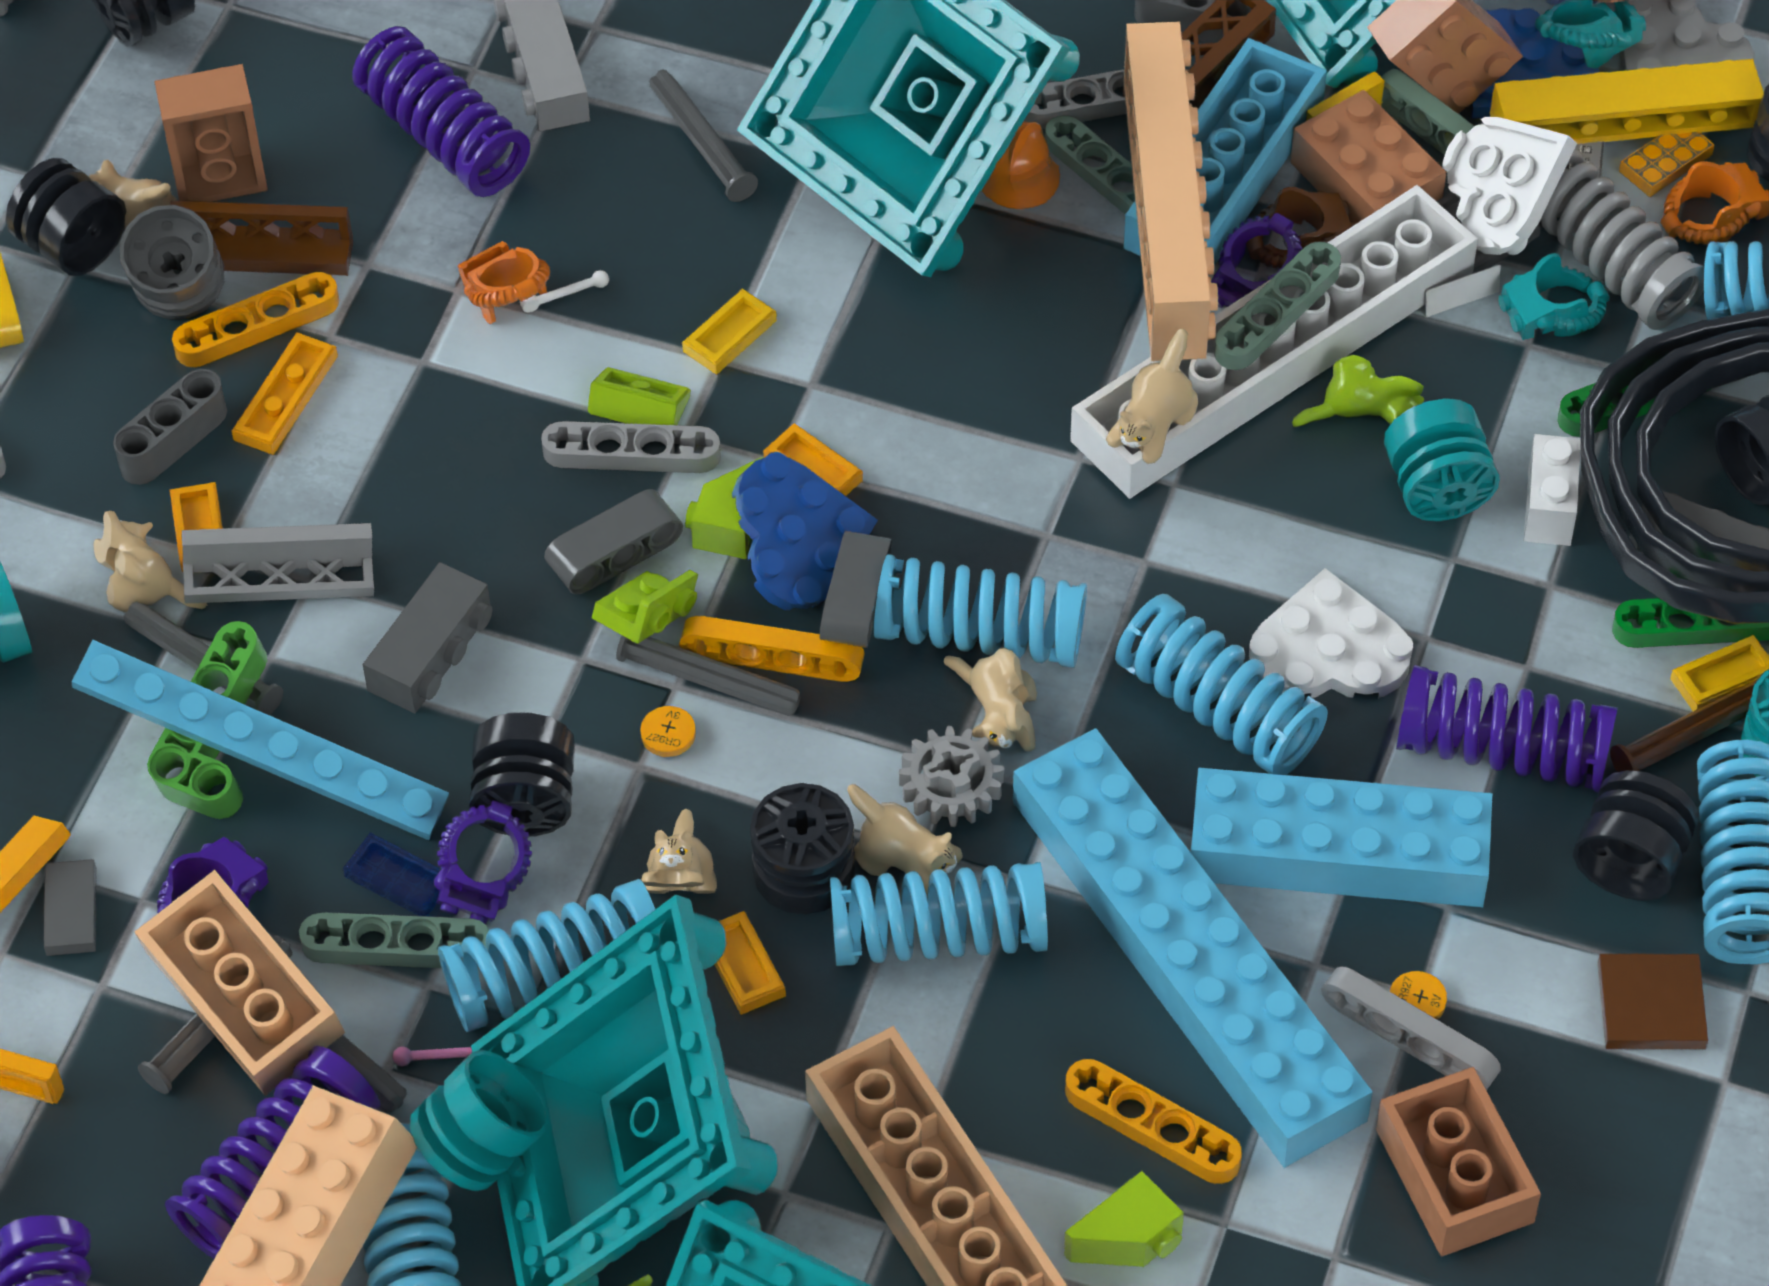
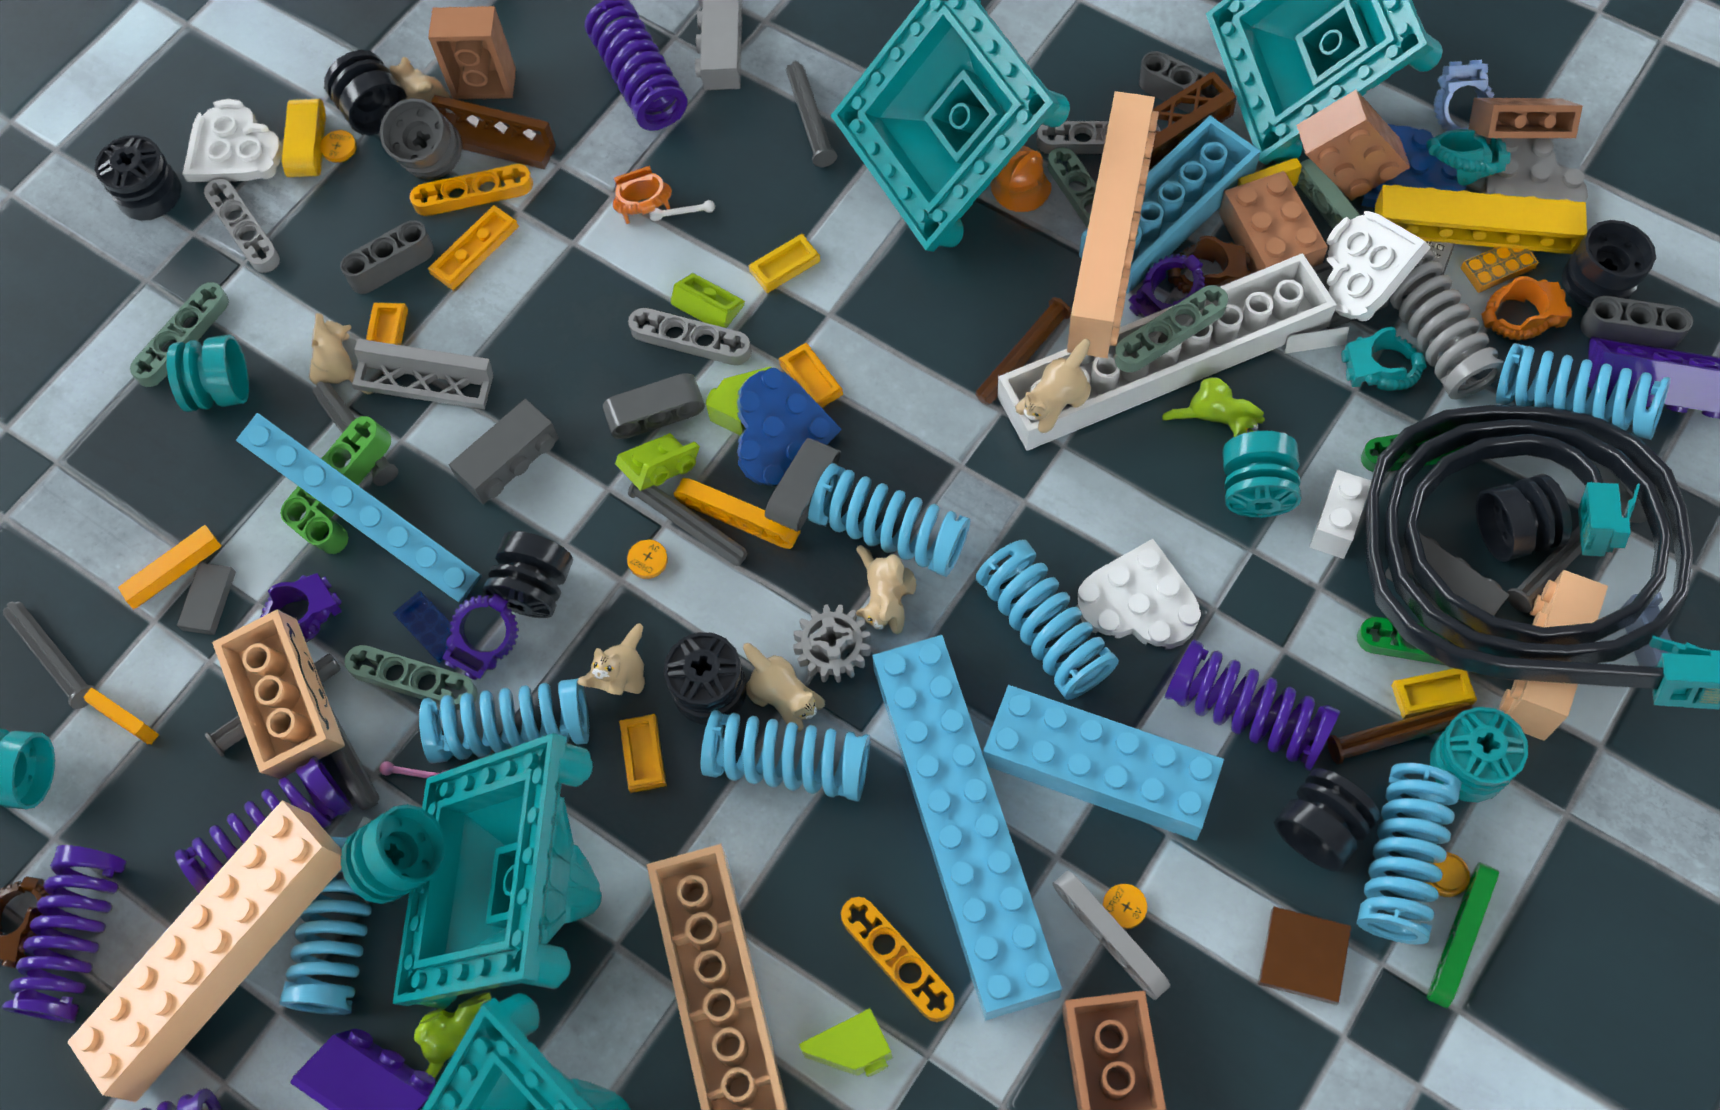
camera: 20 degrees right, 10 degrees up
none -> light orange piece [320,130,357,163]
none -> reddish brown axle [975,297,1072,405]

